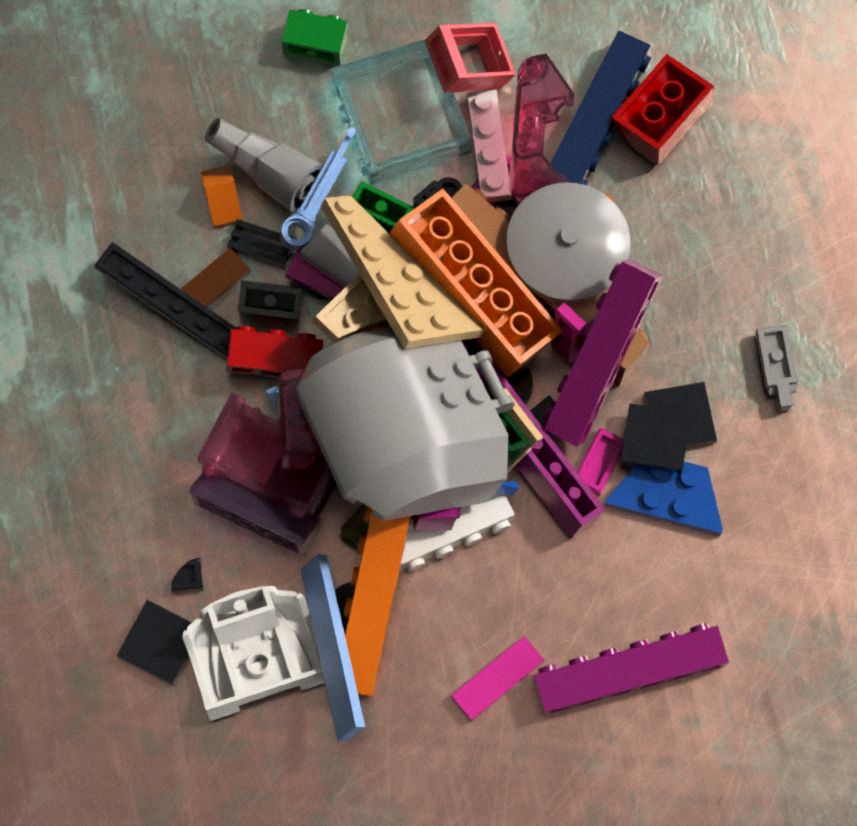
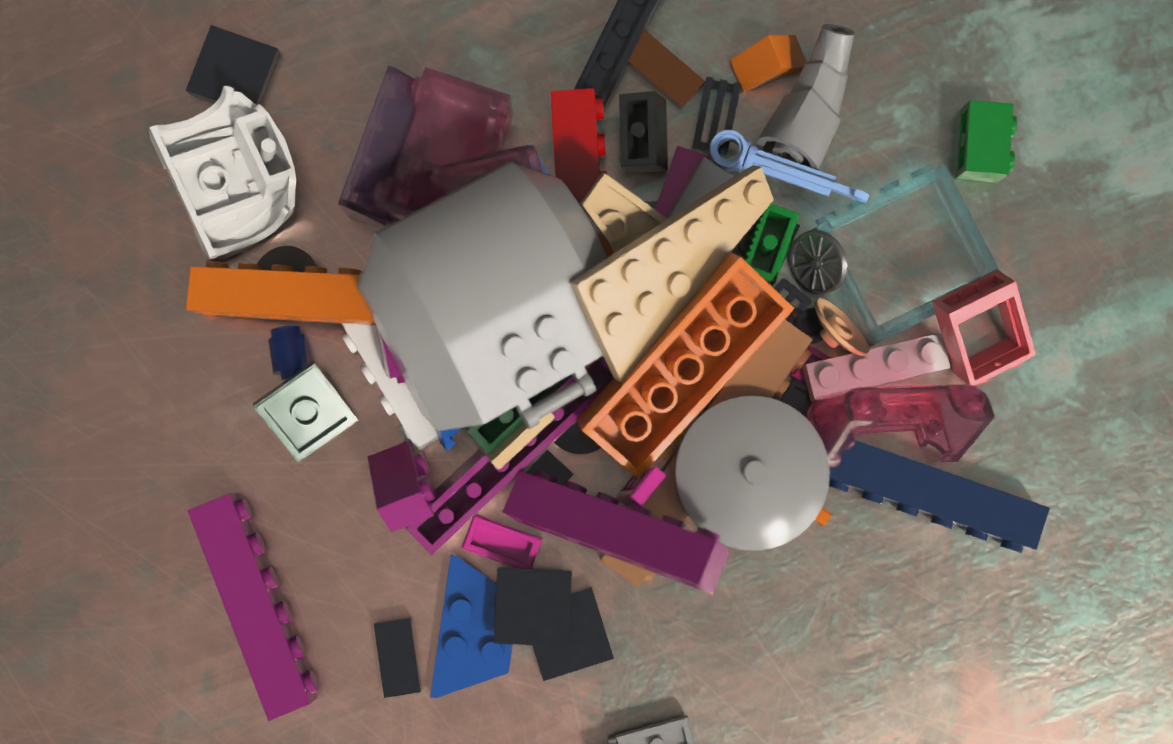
camera: 80 degrees right, 10 degrees up
black tile [171,557,204,593] -> none
light blue tile [300,554,365,741] -> none
dark pink tile [451,636,545,721] -> none
red slope [611,54,714,166] -> none
none -> tile [253,361,358,462]
none -> clear blue brick [268,325,309,381]
none -> magenta hinge [367,440,436,533]
none -> black tile [374,617,422,698]
none -> flat silver wheel [790,230,847,295]
none -> light nougat dish [814,298,870,356]

